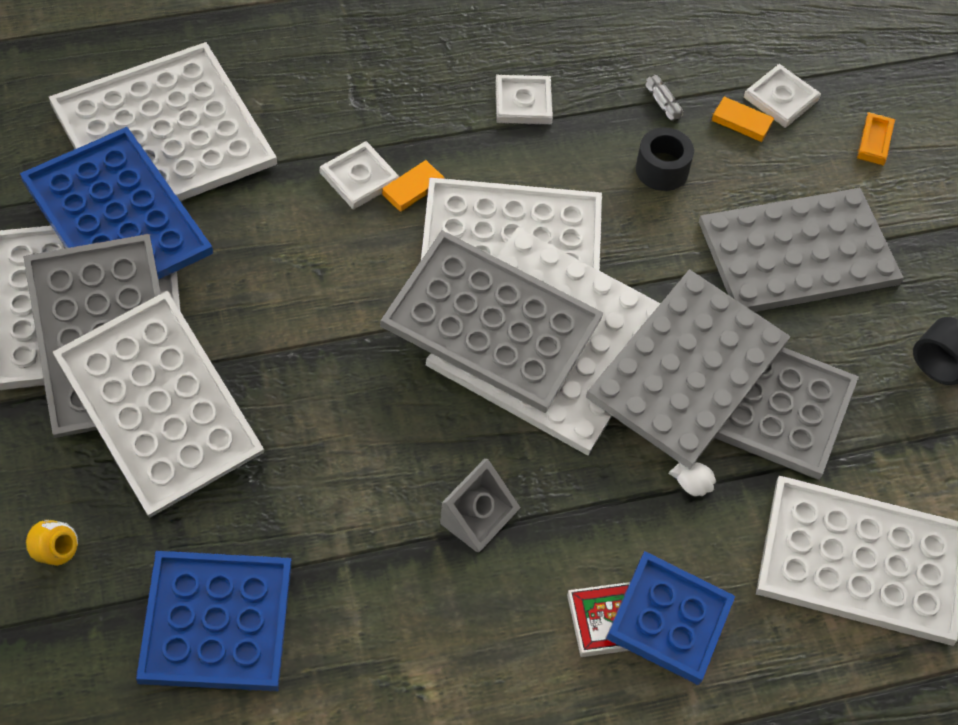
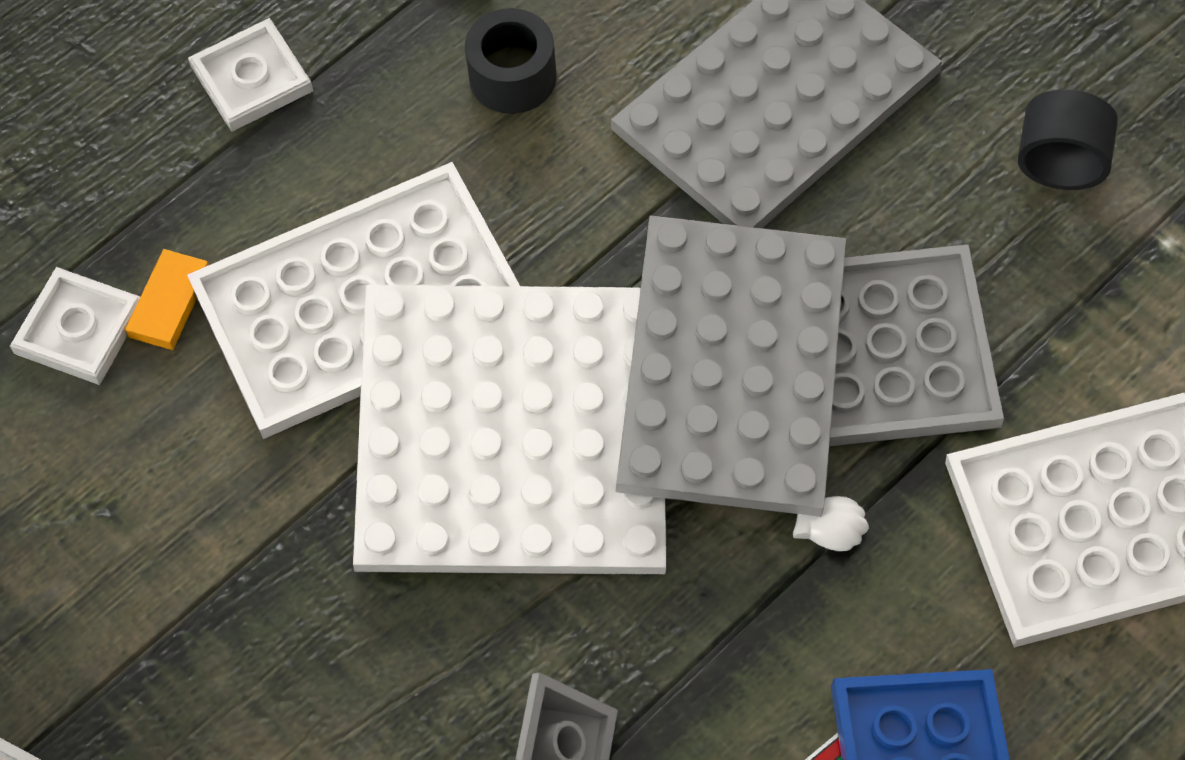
camera: 20 degrees left, 5 degrees up
light grey plate [380,230,603,413] -> none

